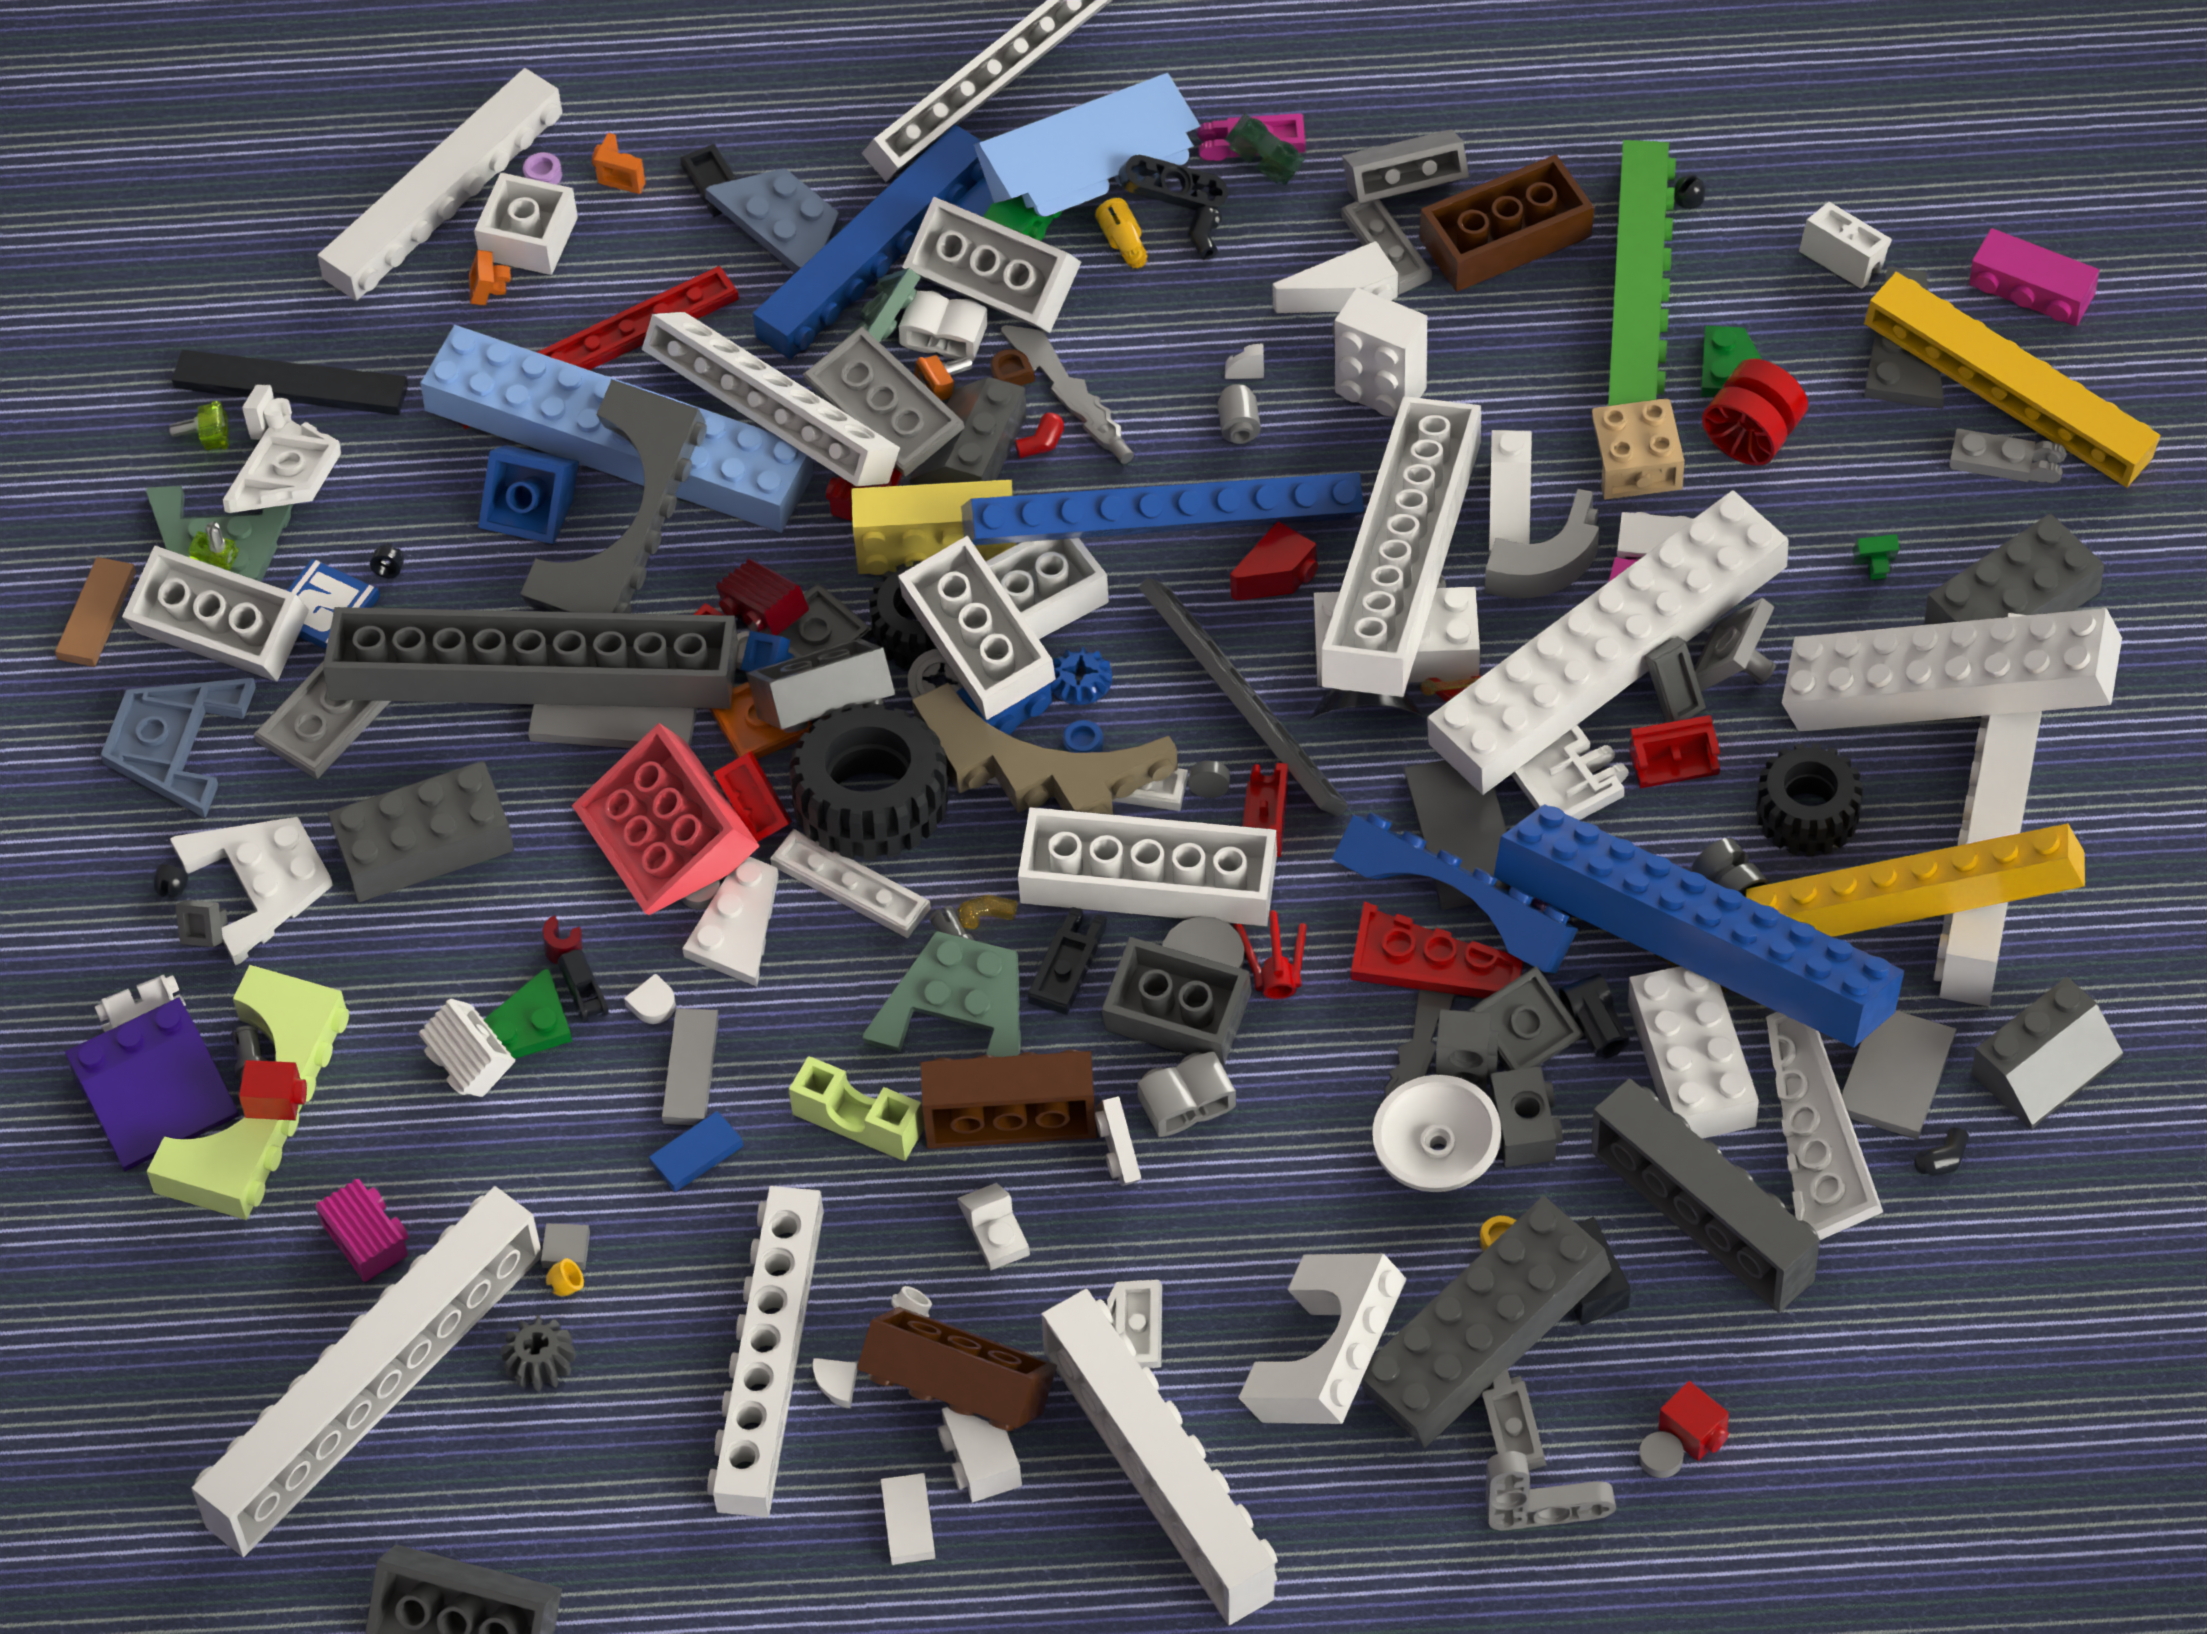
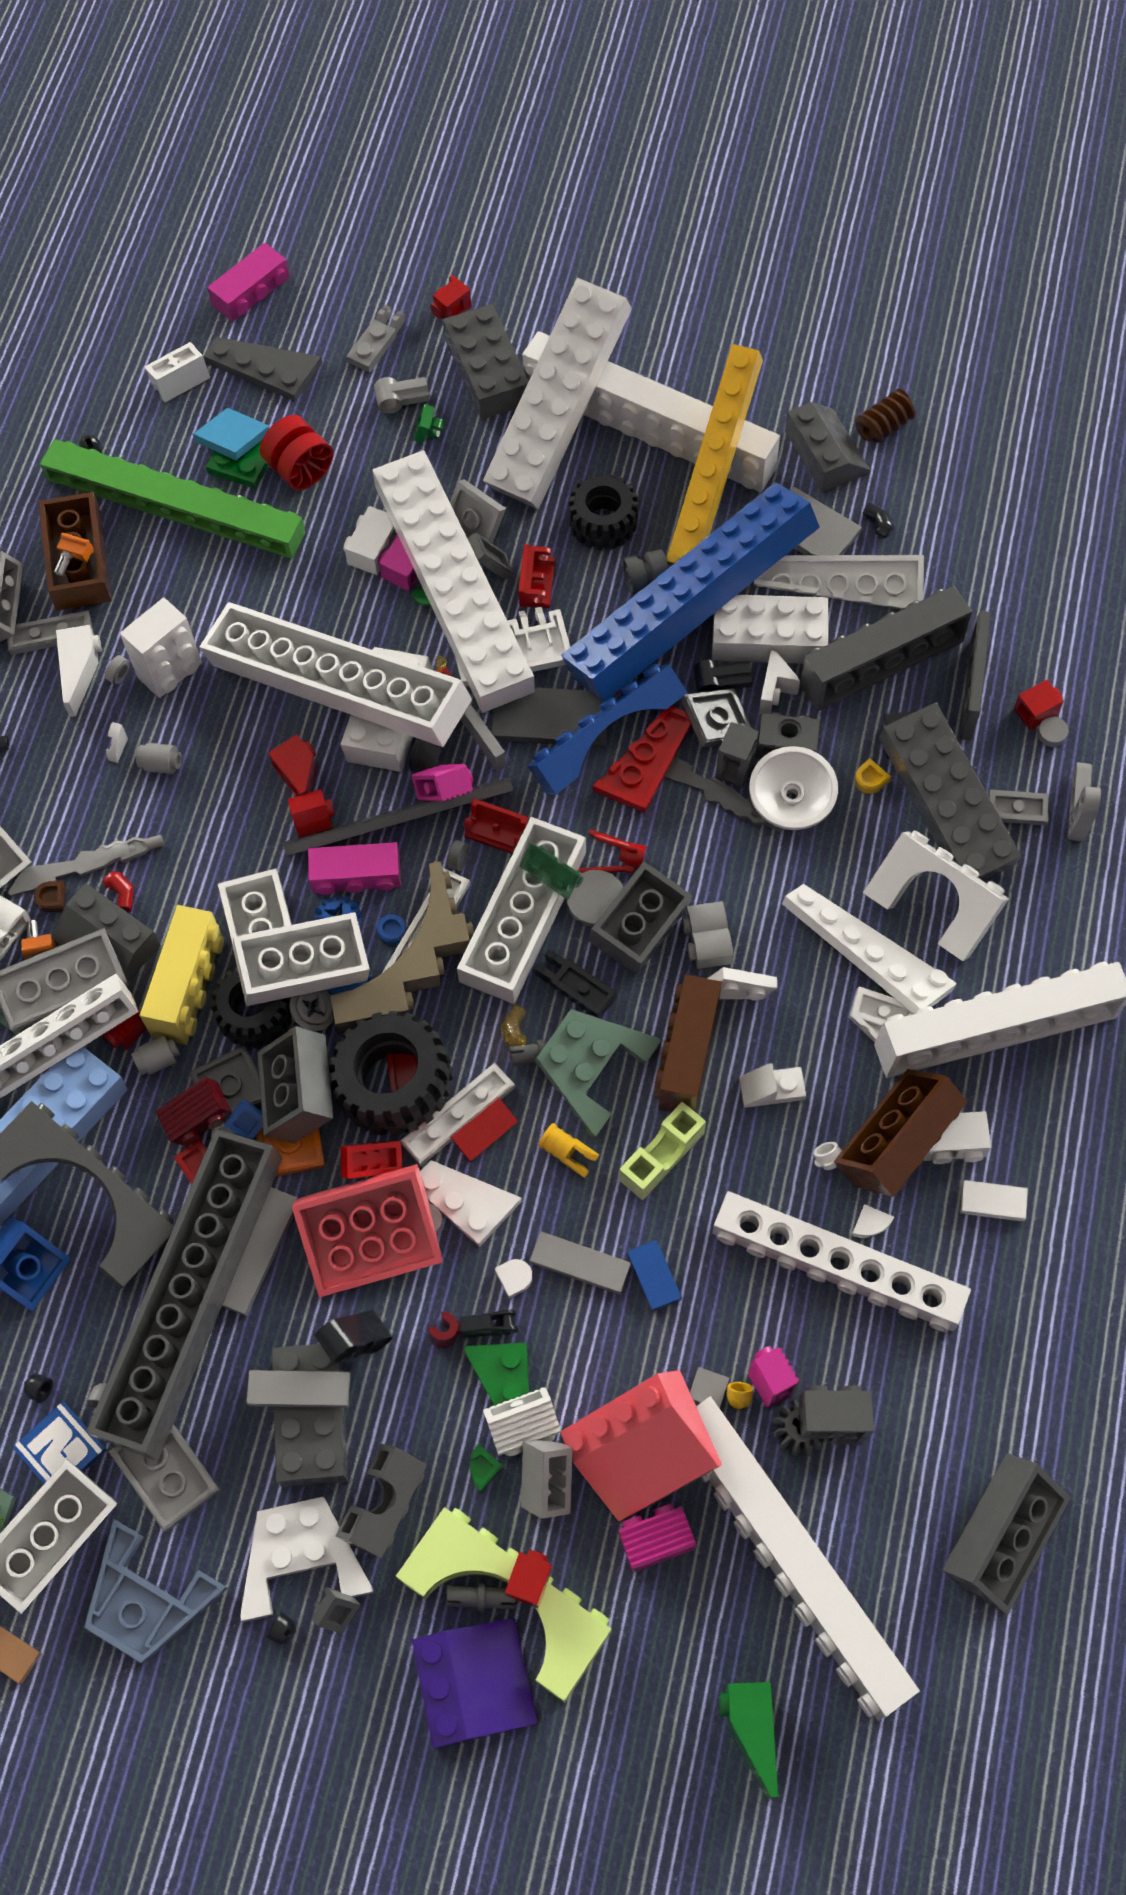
camera: 75 degrees left, 10 degrees up
white hinge [95,974,186,1032] -> none
blue brick [961,472,1364,545] -> none
light grey arch [1485,489,1599,598] -> none
white slope [1489,430,1532,555] -> none
tan bracket [1592,399,1684,500] -> none
yellow brick [1864,271,2161,488] -> none
none -> orange piece [54,533,94,576]
none -> light grey brick [131,1035,180,1076]
none -> dark azure tile [193,408,270,460]
none -> light grey tile [247,1370,350,1408]
none -> red brick [287,790,335,838]
none -> dark pink brick [308,842,401,895]
none -> black beam [314,1310,393,1364]
none -> dark grey arch [335,1443,427,1559]
none -> light grey piece [374,377,430,414]
none -> dark pink brick [411,764,473,802]
none -> red brick [430,275,472,319]
none -> red tile [450,1097,518,1161]
none -> light grey tile [460,703,506,771]
none -> green tile [470,1444,503,1493]
none -> clear green hinge [519,843,584,900]
none -> light grey brick [521,1440,573,1519]
none -> yellow hinge [538,1123,600,1178]
none -> coral slope [560,1370,722,1522]
none -> green slope [719,1682,778,1799]
none -> dark pink brick [748,1346,799,1409]
none -> white slope [759,650,800,714]
none -> white wing [782,884,957,1014]
none -> dark grey brick [799,1385,874,1445]
none -> reddish brown piece [855,388,916,443]
none -> dark grey tile [960,611,990,740]

